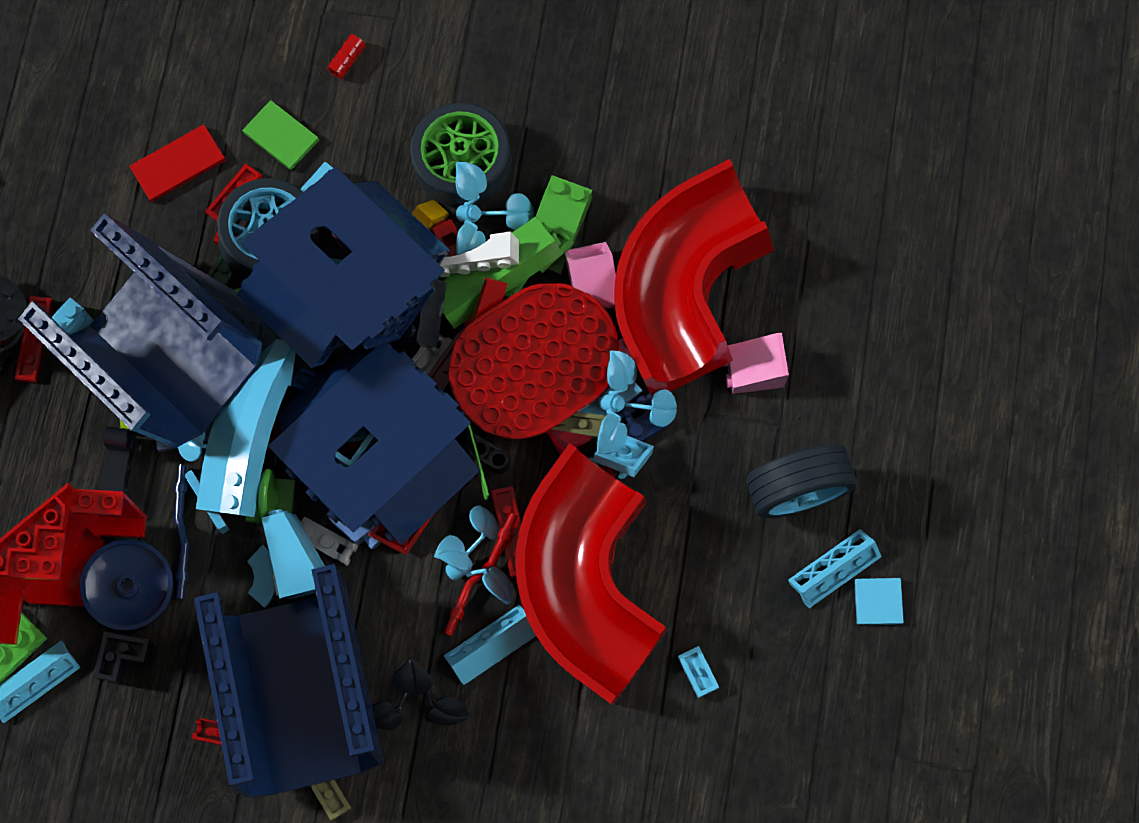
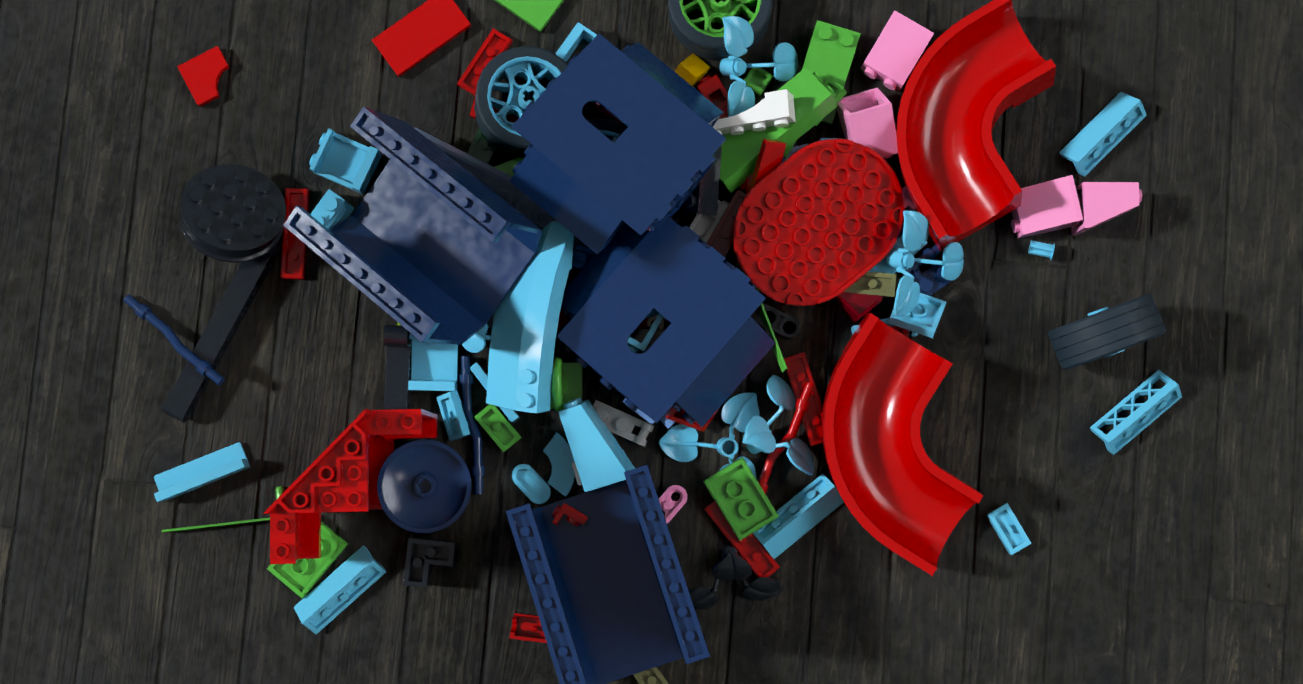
camera: 10 degrees left, 10 degrees up
medium azure tile [854,578,903,625] -> none
none -> medium azure panel [309,128,382,195]
none -> medium azure panel [408,334,458,391]
none -> medium azure plate [436,390,470,441]
none -> bright green plate [475,404,522,452]
none -> medium azure tile [512,464,551,504]
none -> red bracket [551,503,589,527]
none -> medium azure plant [659,393,759,478]
none -> bright pink plate [659,485,687,523]
none -> bright green tile [703,457,779,541]
none -> red tile [704,501,780,578]
none -> bright green tile [744,67,774,96]
none -> bright pink slope [861,10,934,91]
none -> medium azure piece [1028,240,1055,260]
none -> medium azure panel [1060,92,1147,177]
none -> bright pink slope [1071,182,1142,235]

